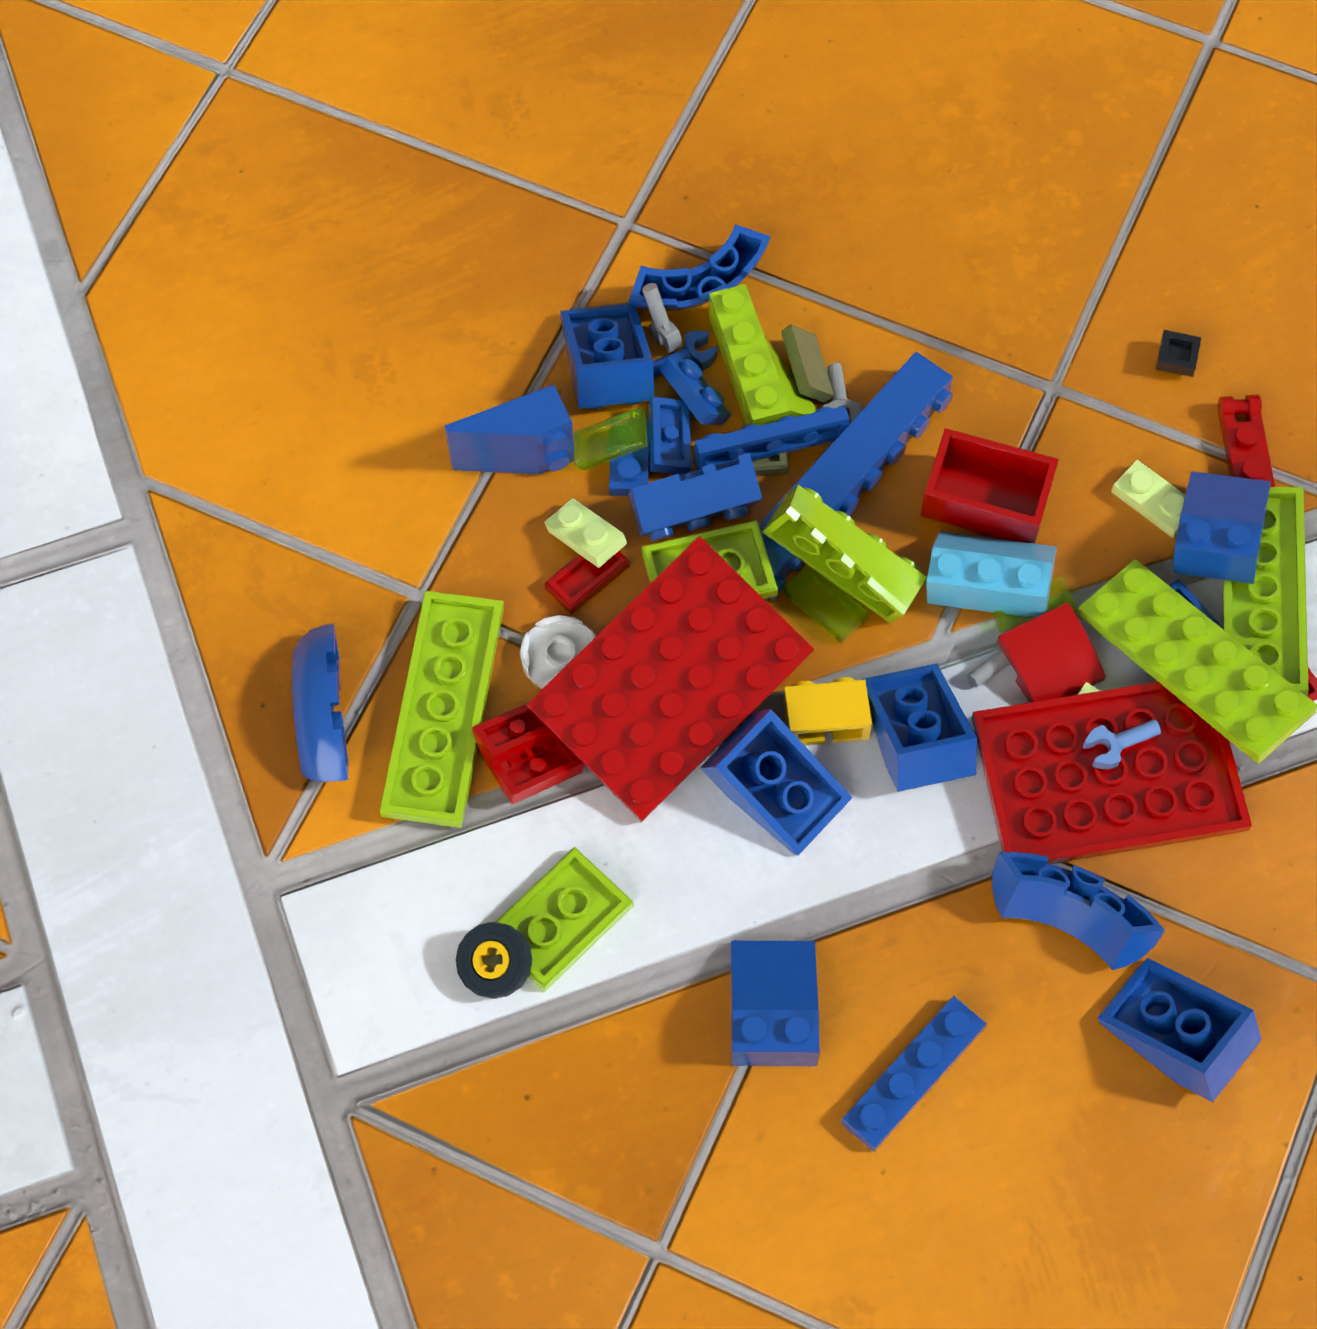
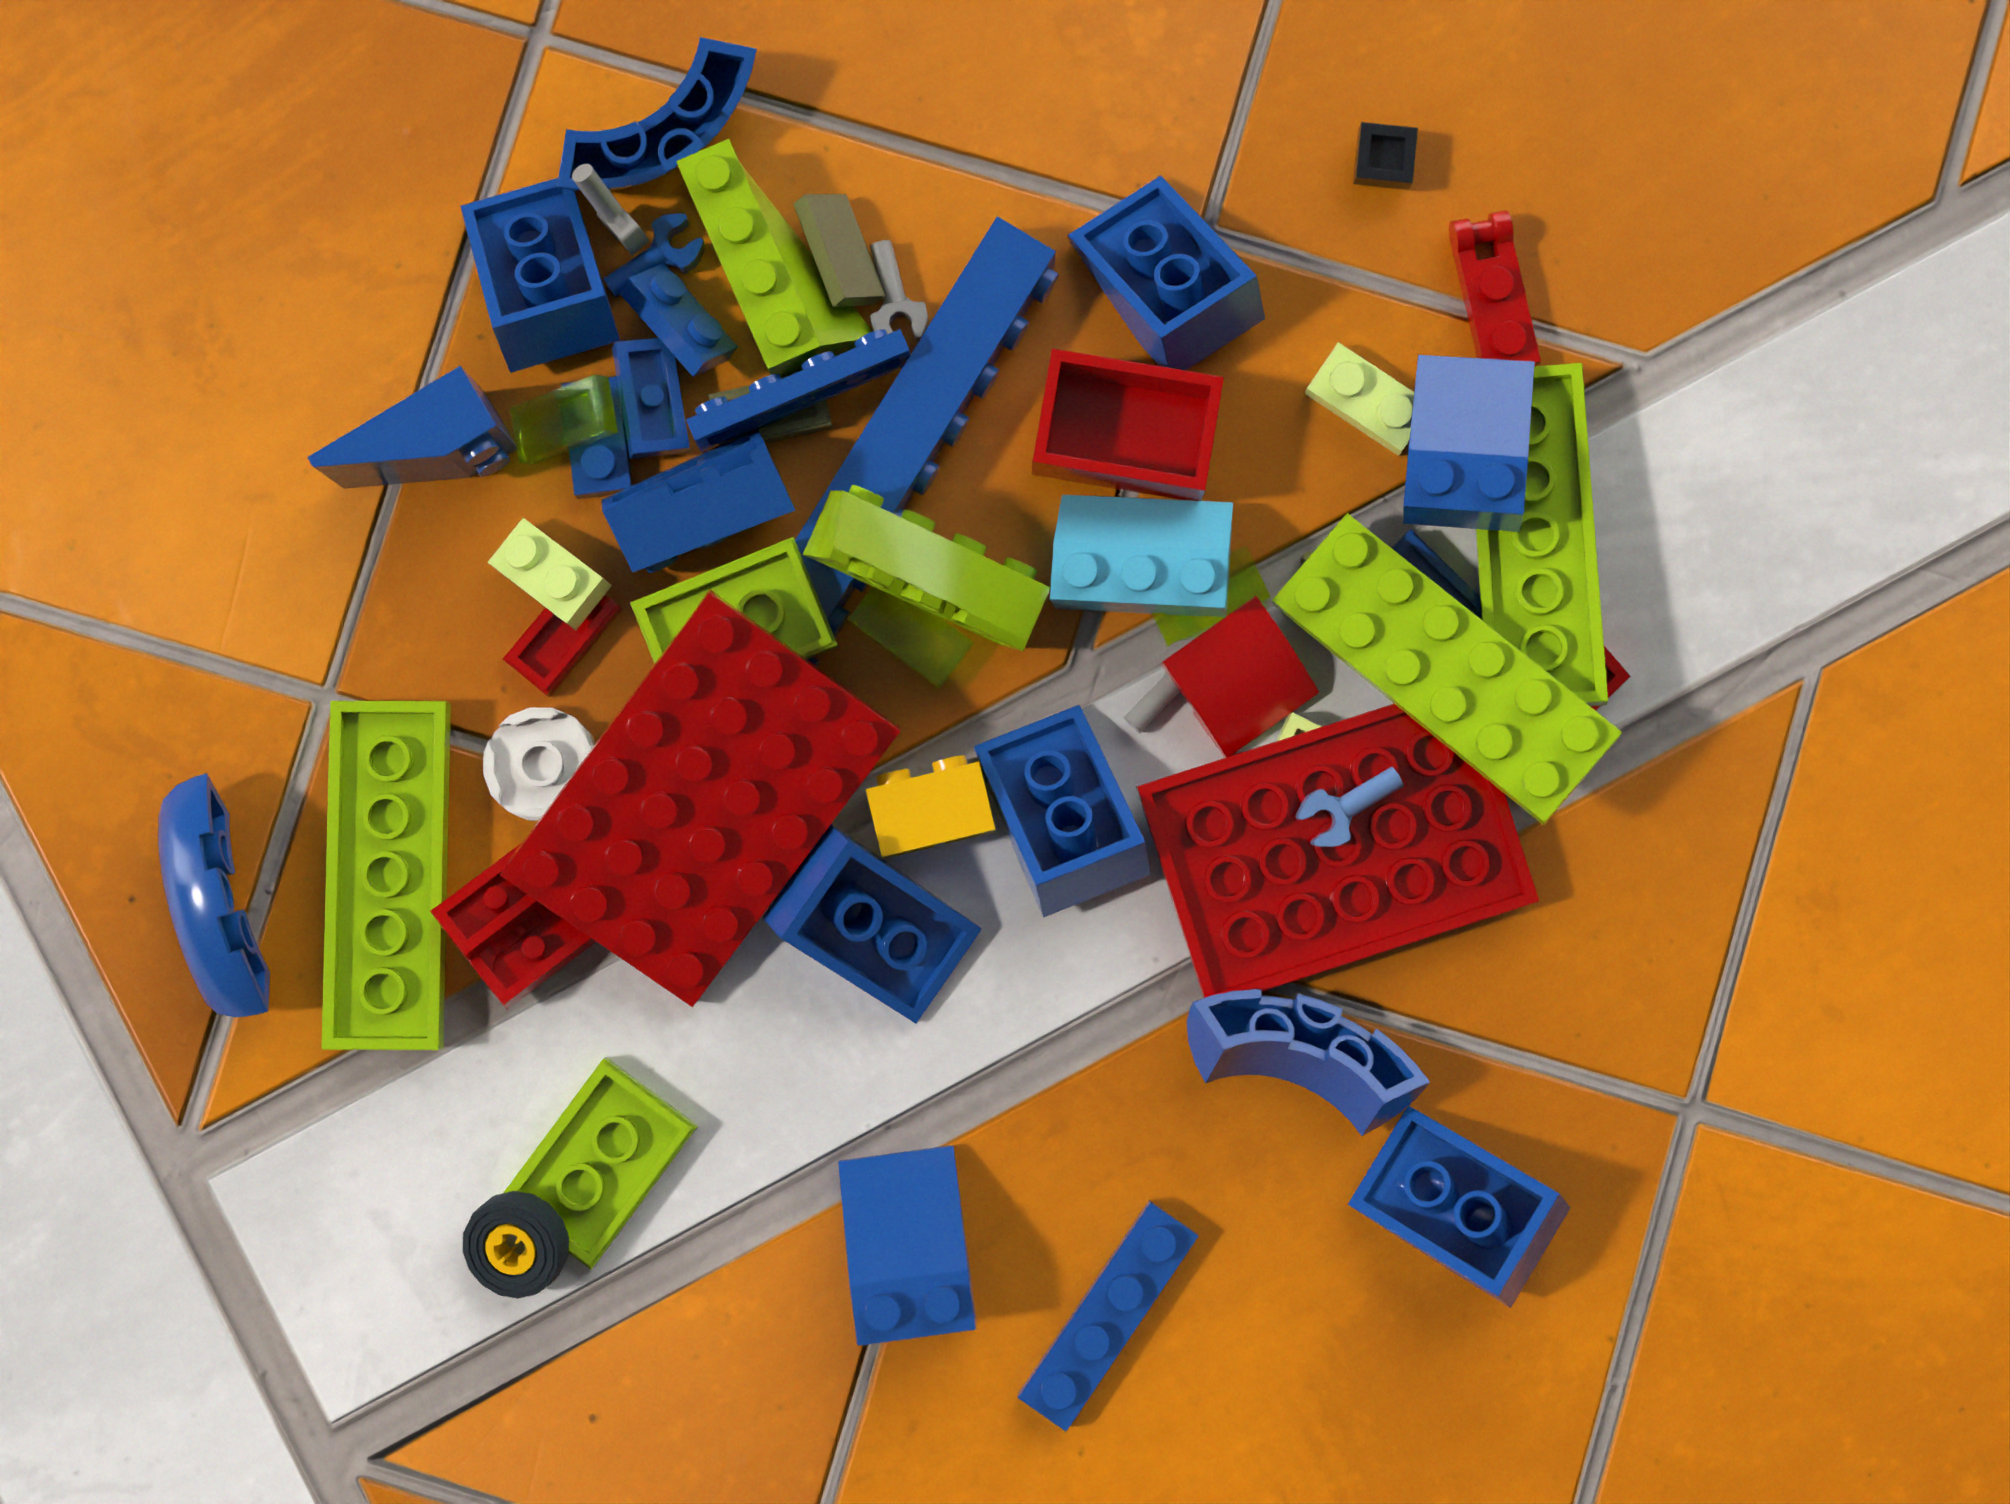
camera: 10 degrees left, 20 degrees up
none -> blue slope [1068,175,1265,371]

